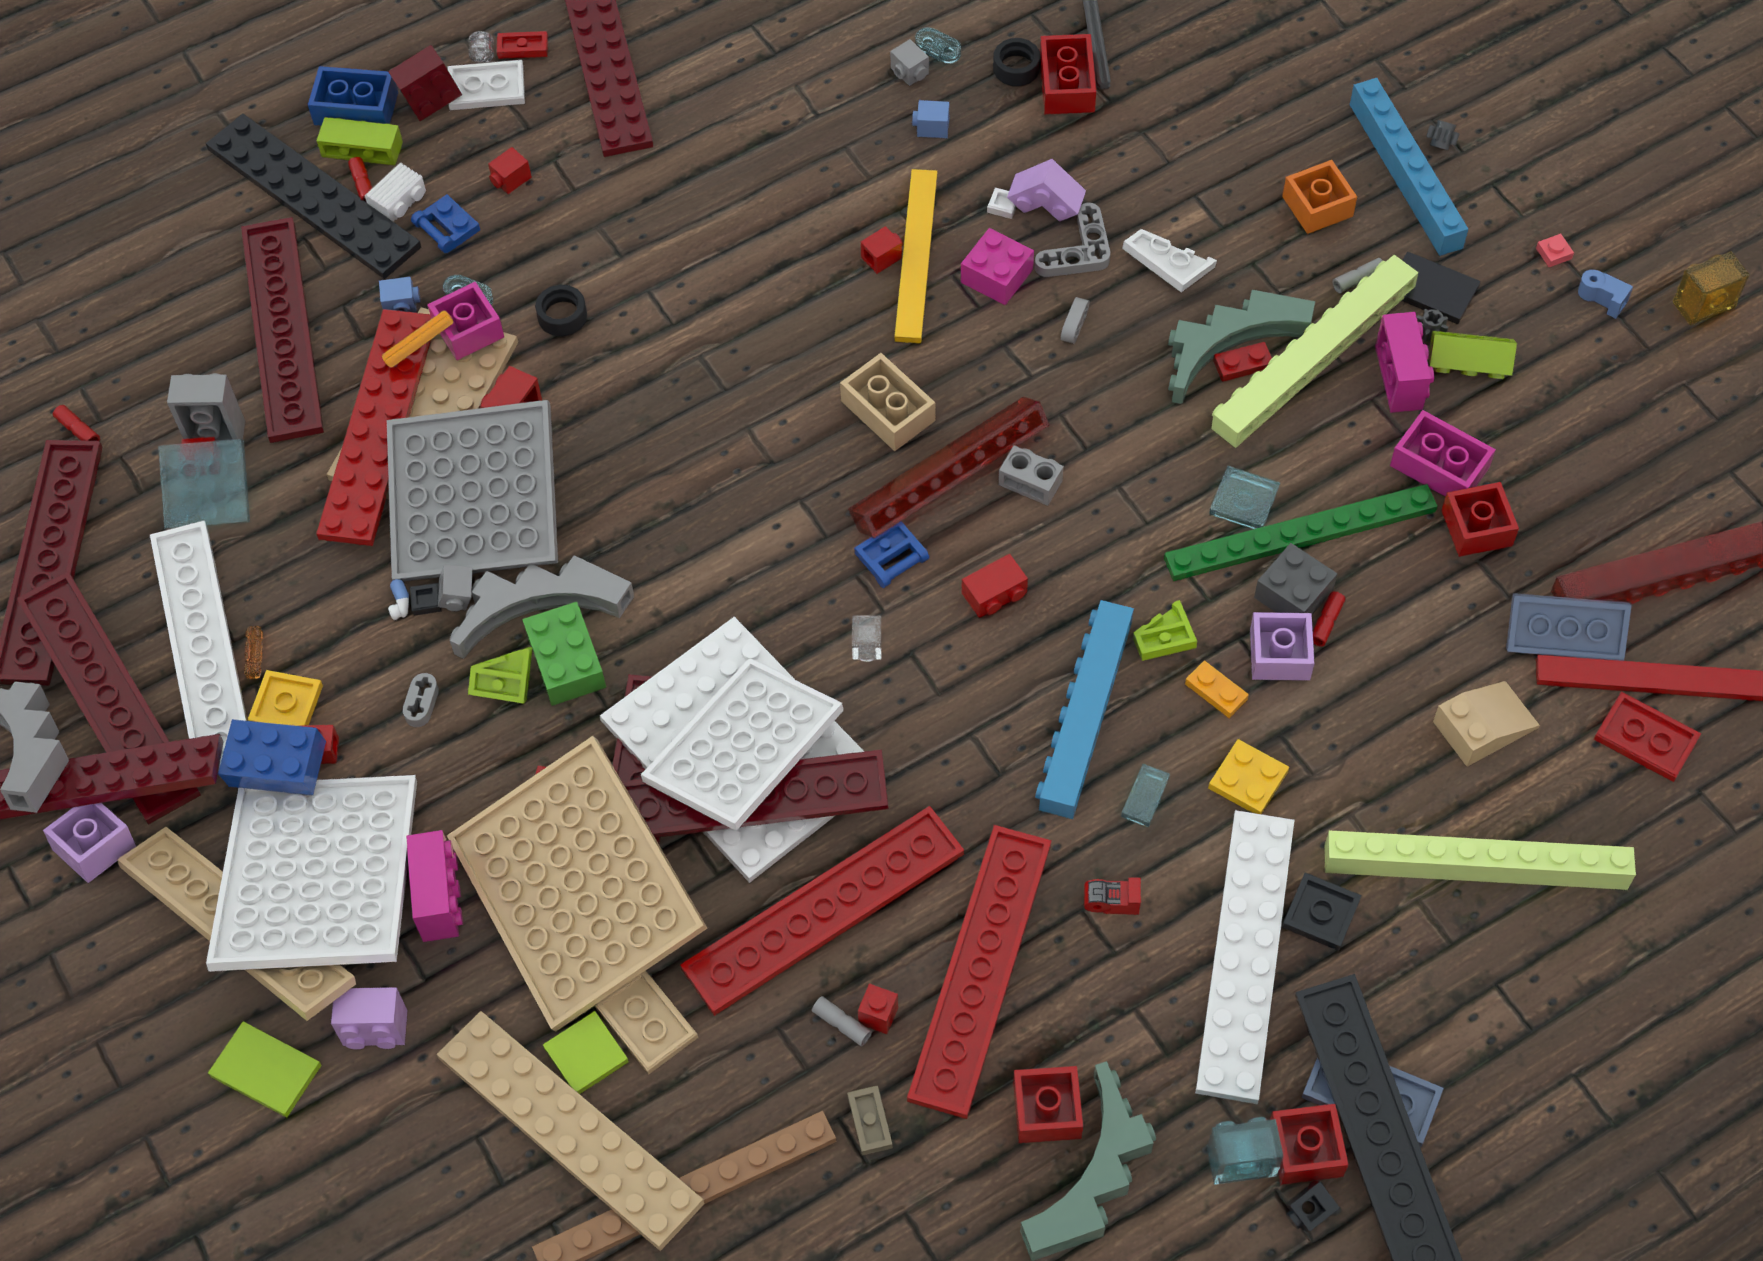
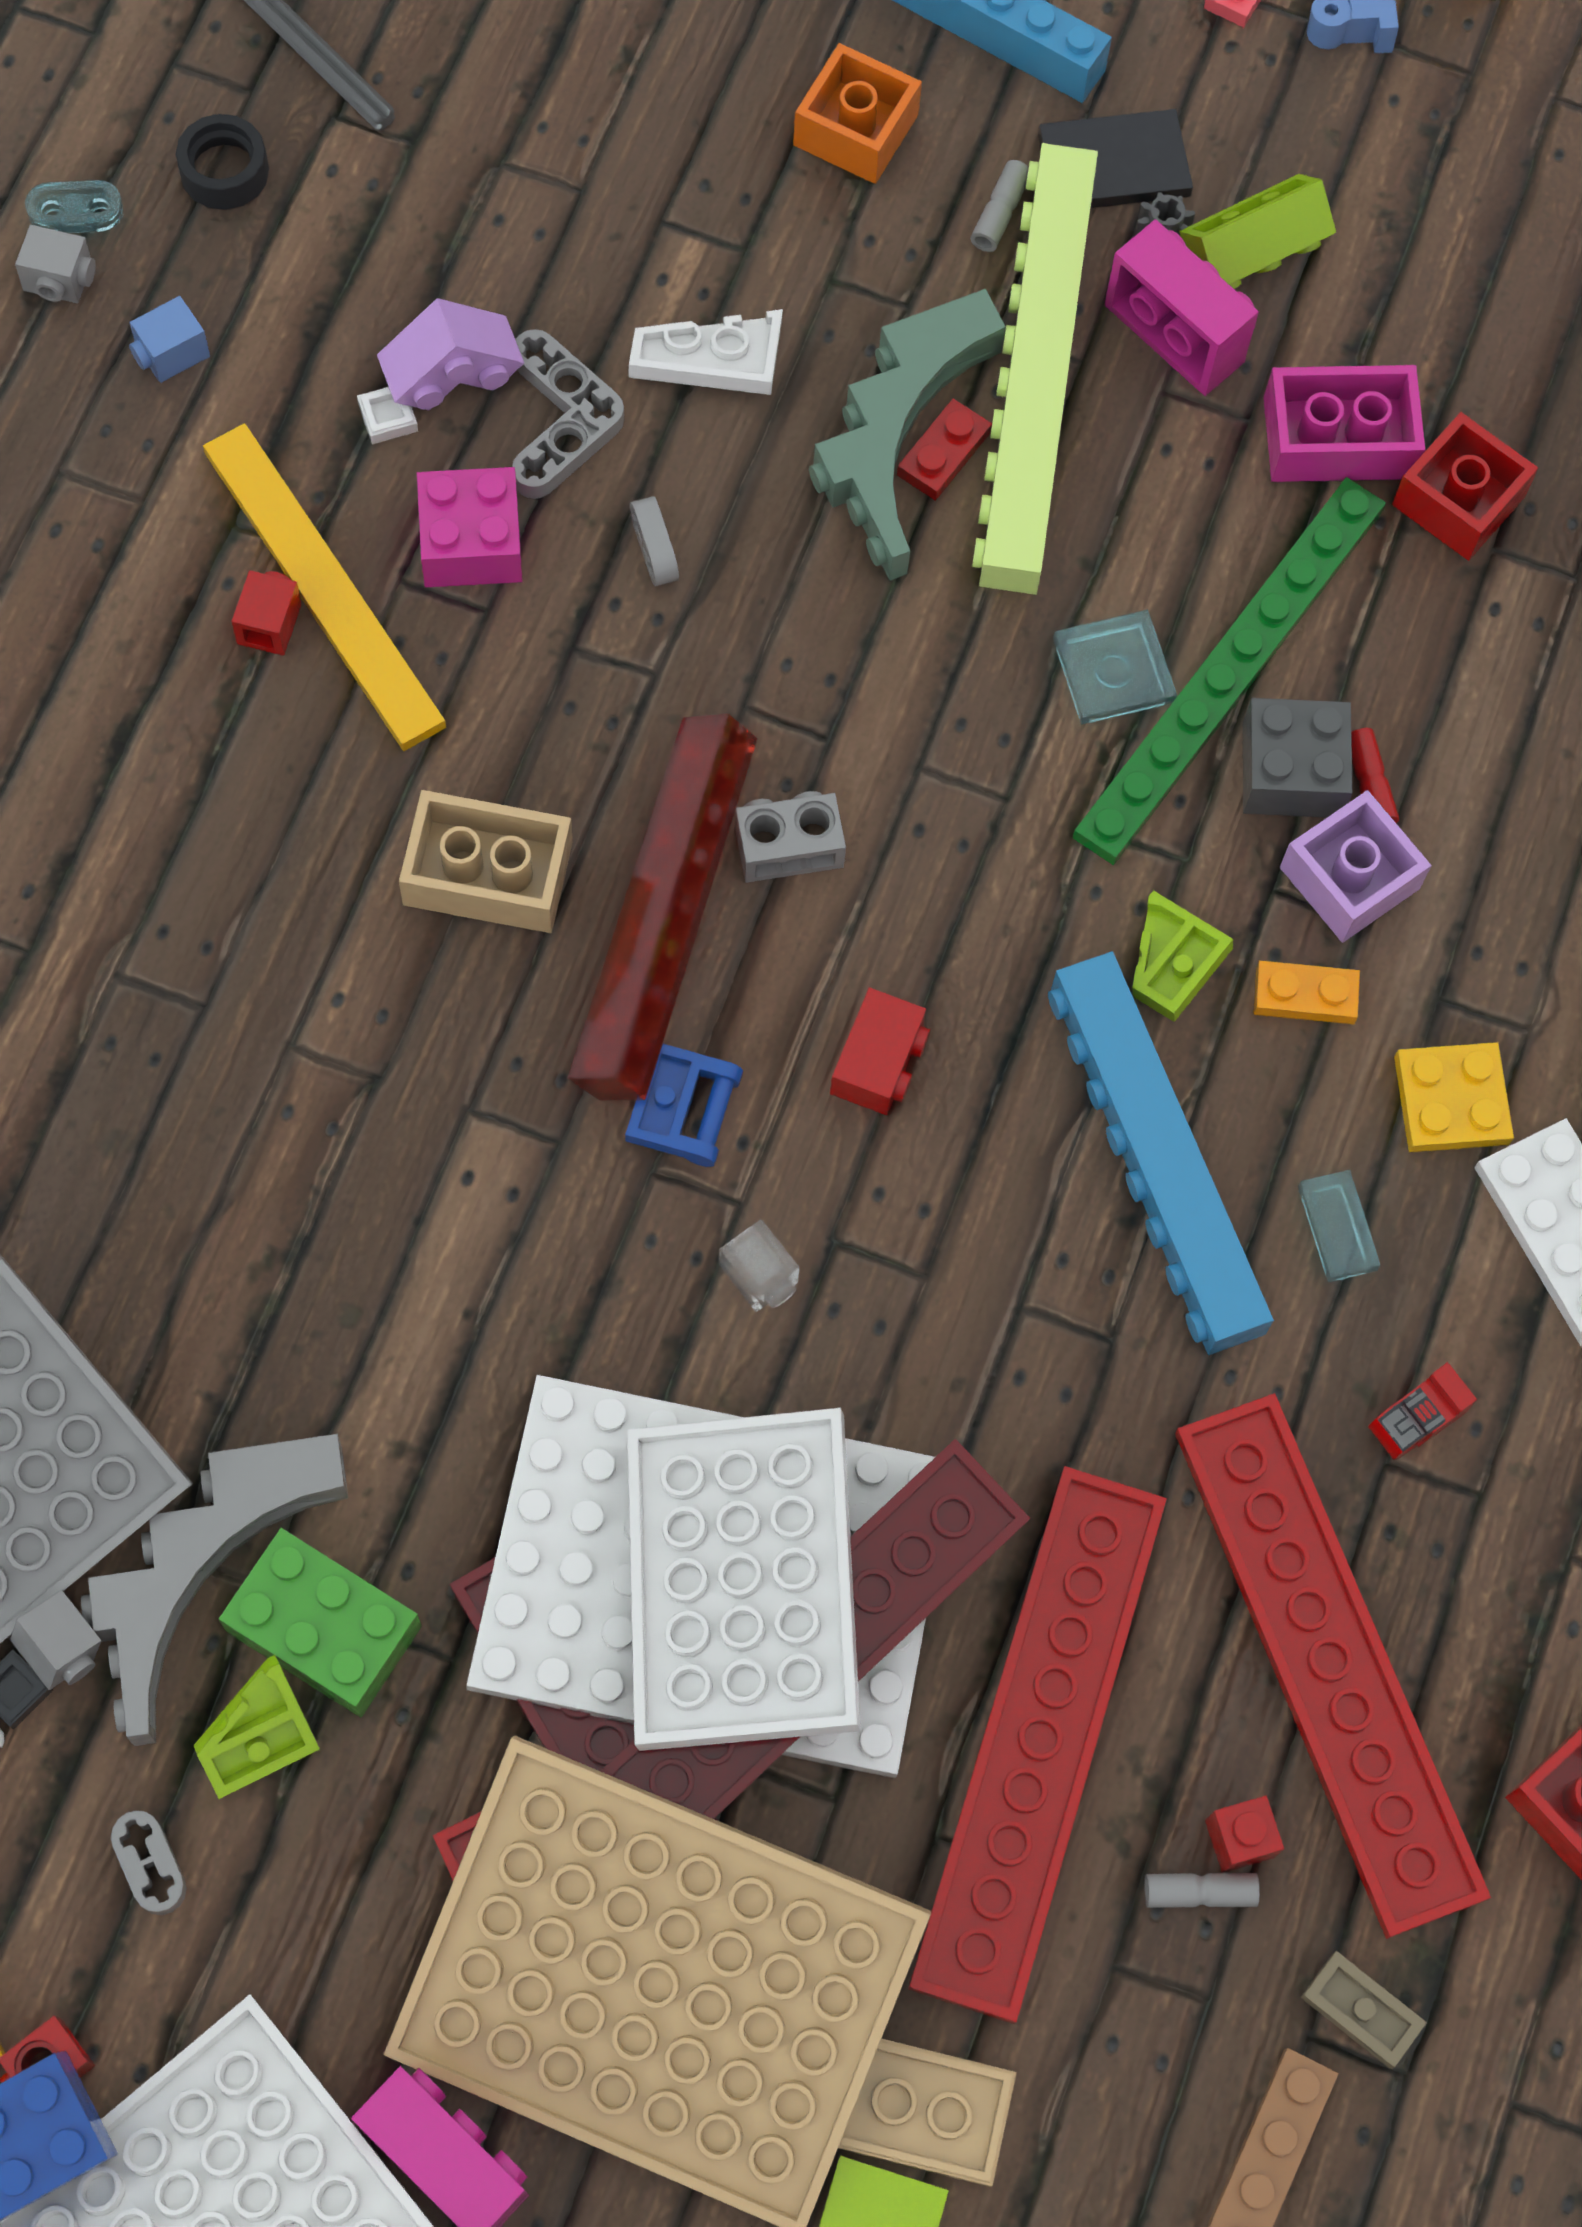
camera: 45 degrees left, 10 degrees up
red brick [1040,34,1096,114] -> none

